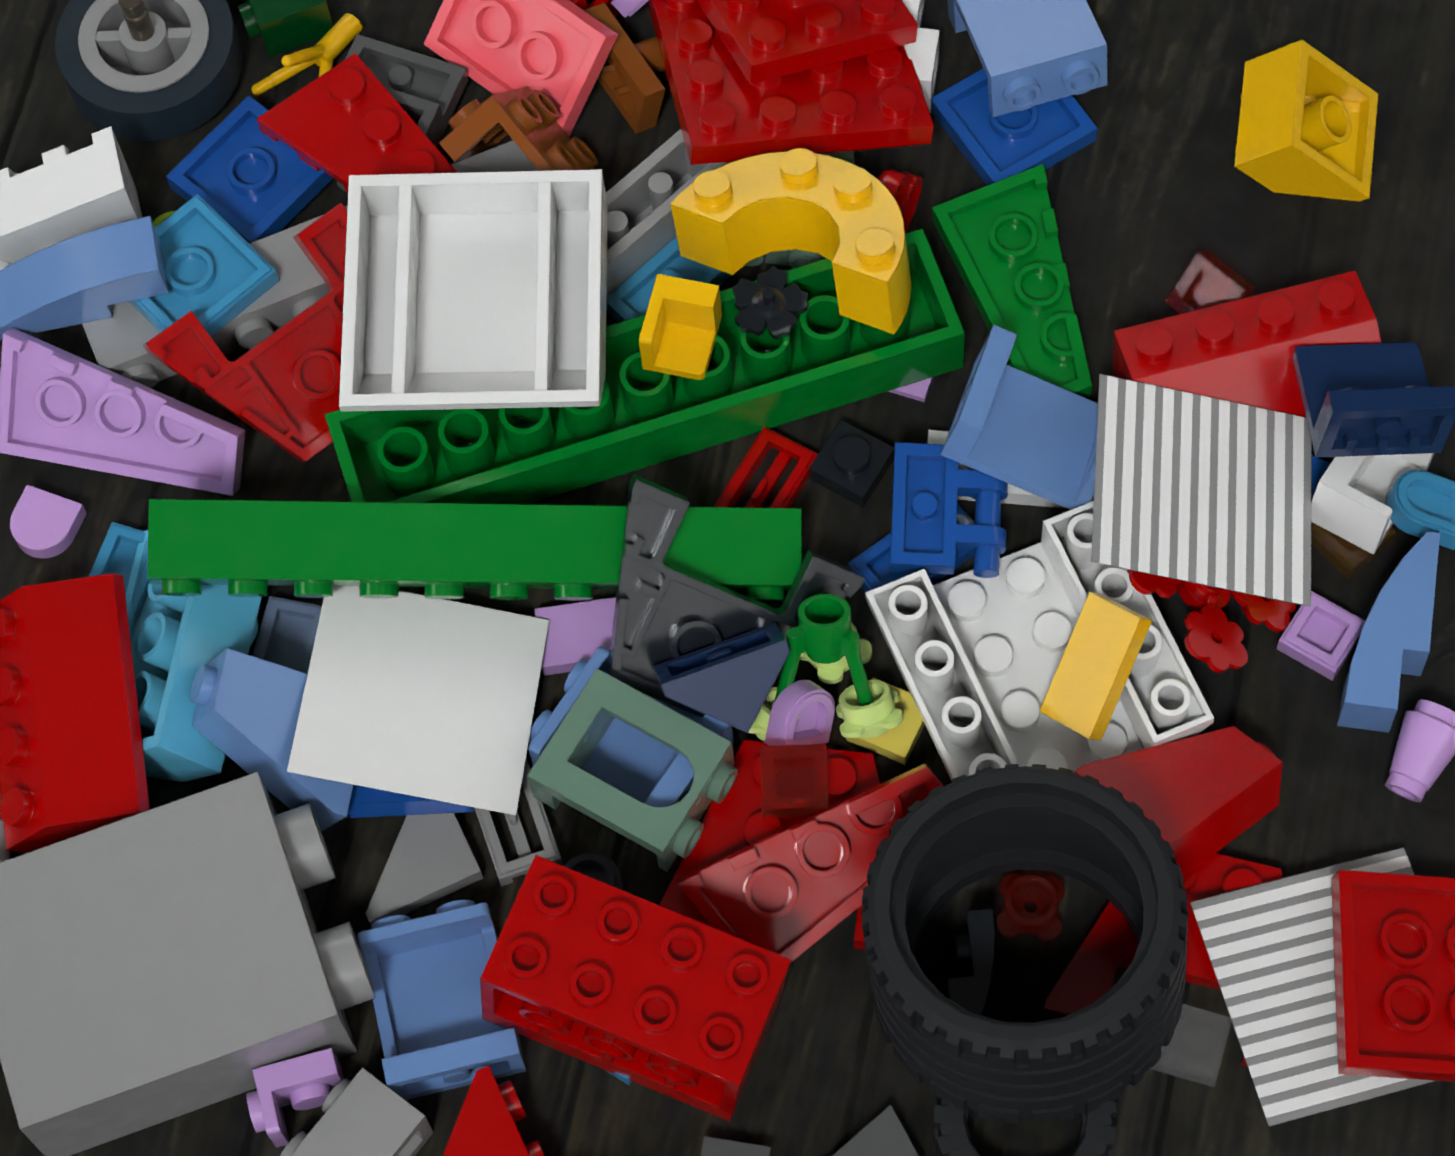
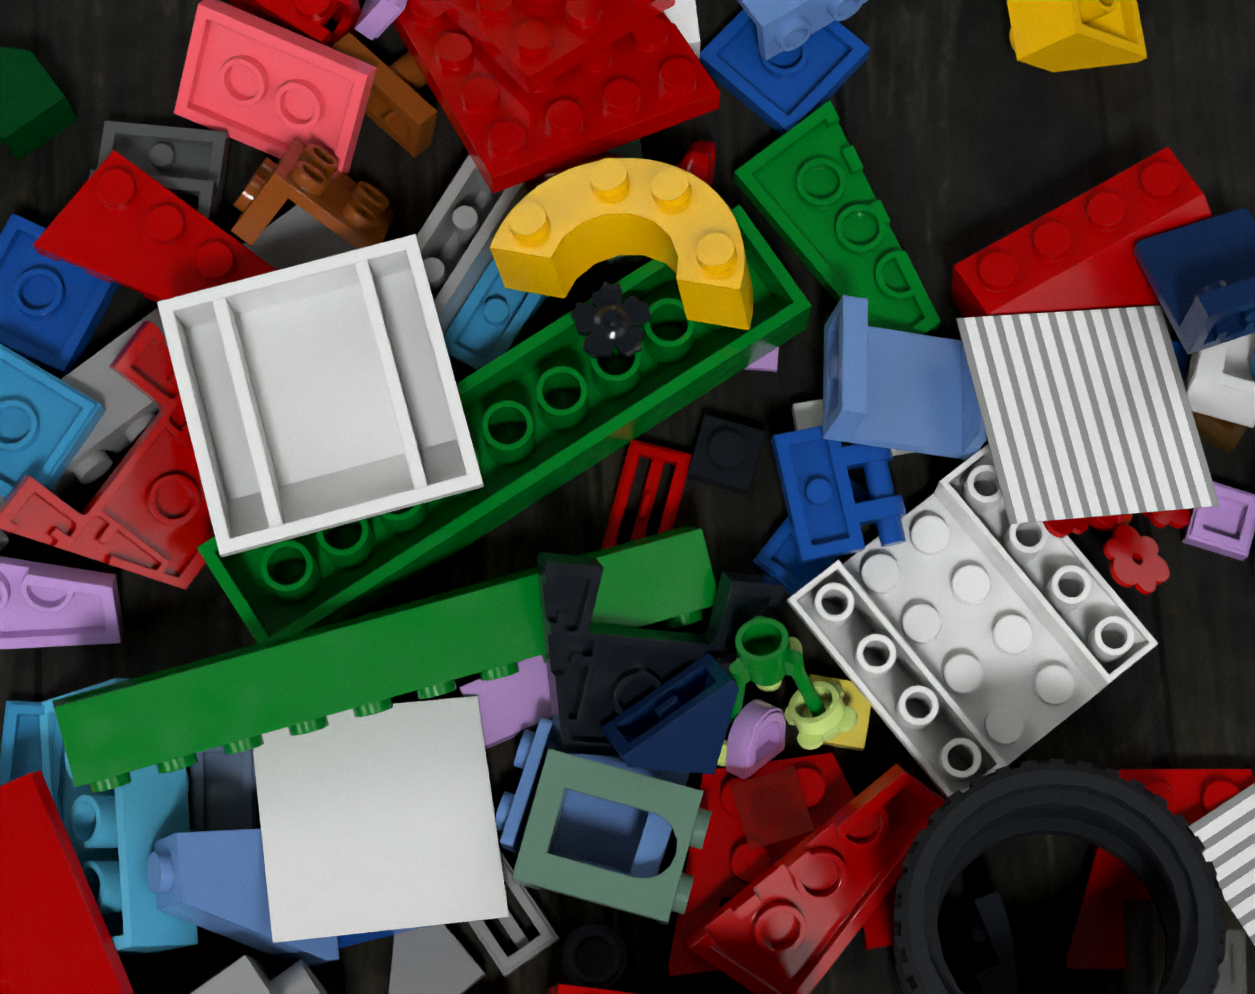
camera: 20 degrees left, 10 degrees up
yellow plant [251,13,362,95] -> none
yellow panel [639,274,722,380] -> none
clear red plate [996,873,1065,942] -> none
yellow tile [1039,592,1152,740] -> none
red slope [1074,726,1283,877] -> none
clear red plate [1165,250,1255,314] -> none

